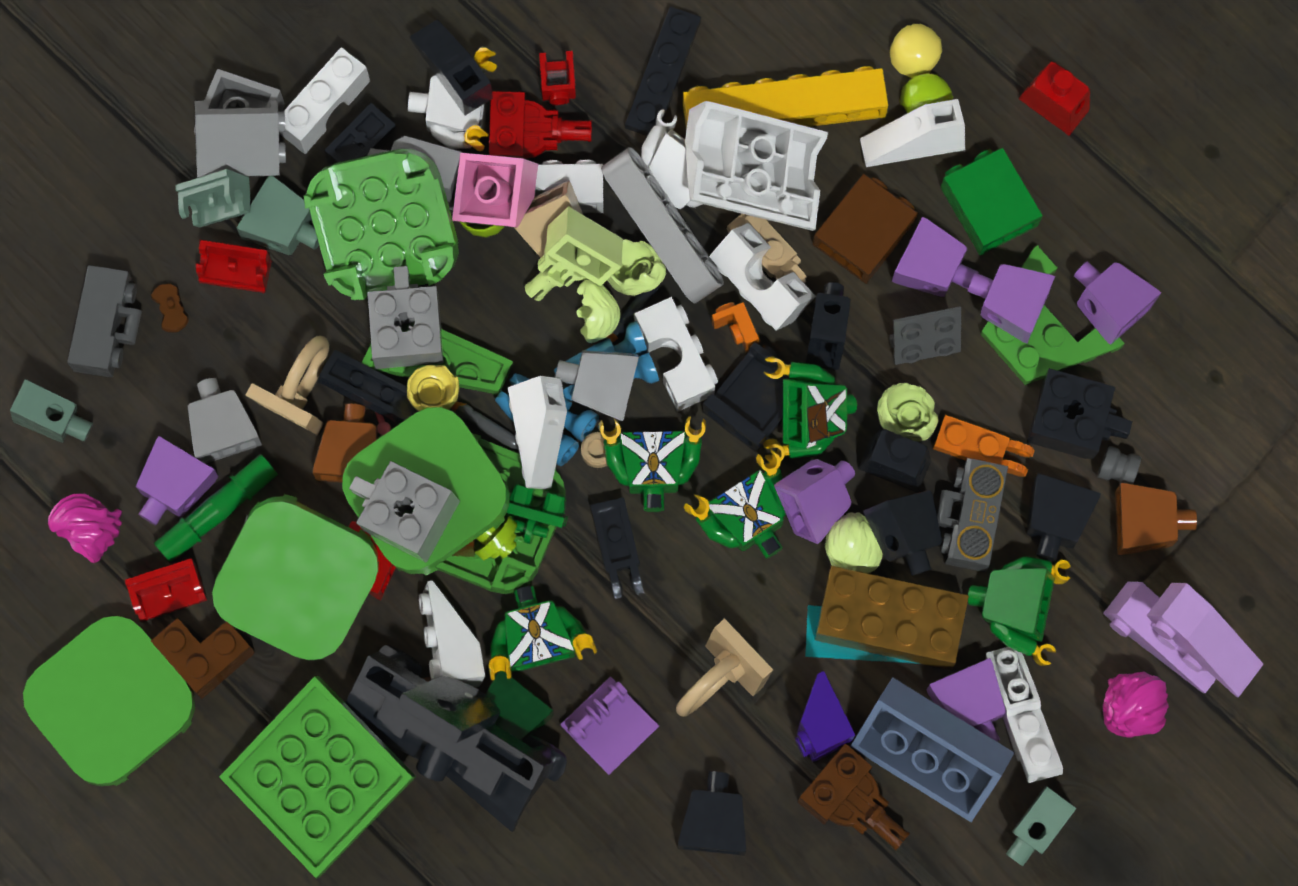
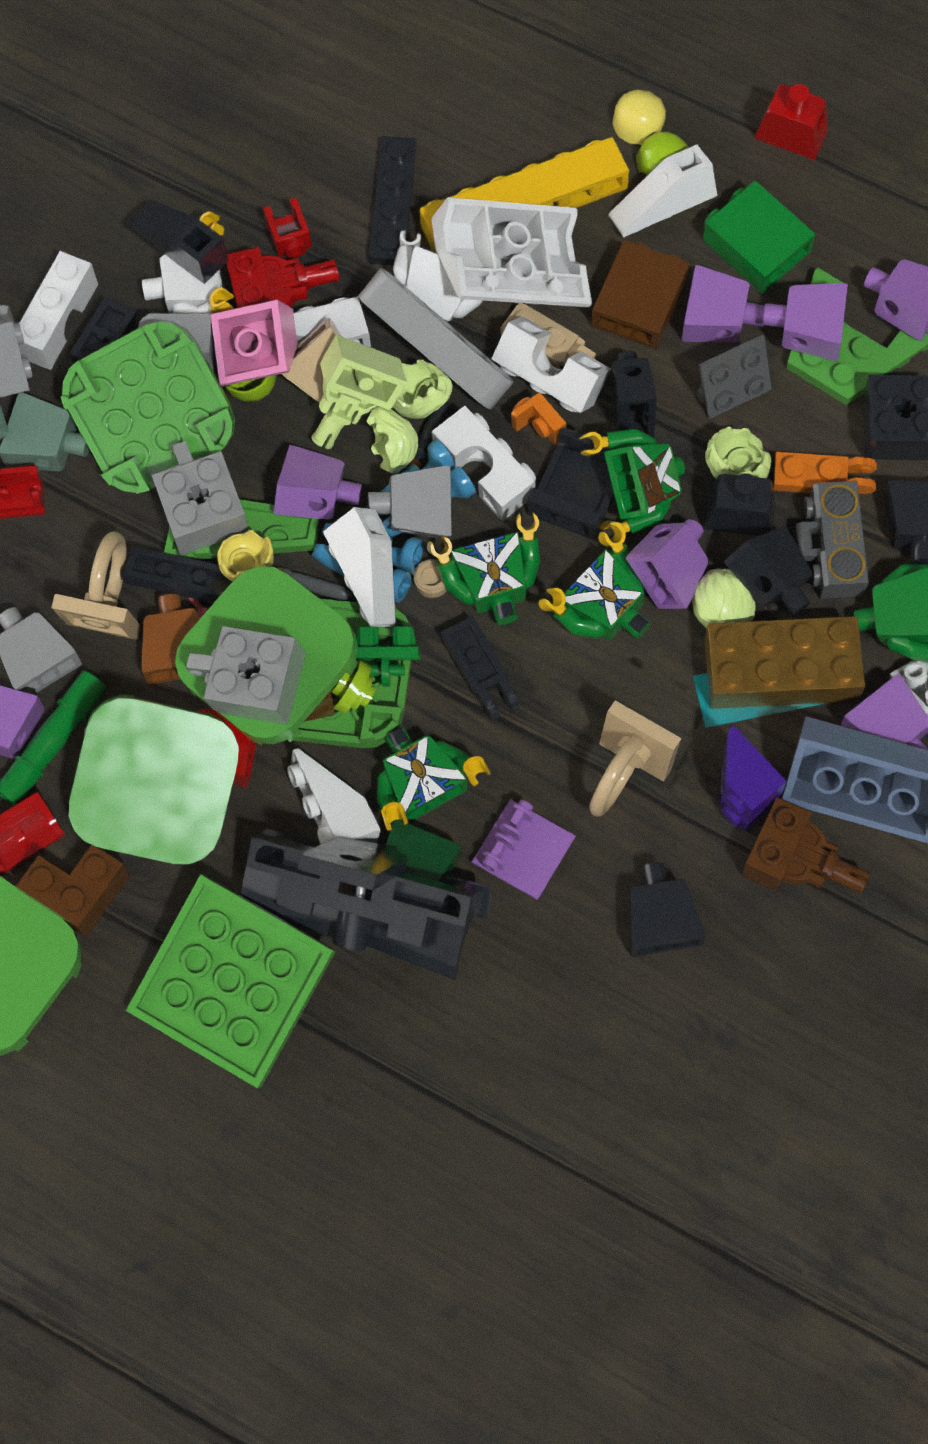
camera: 10 degrees left, 5 degrees down
none -> medium lavender torso [273,445,362,520]

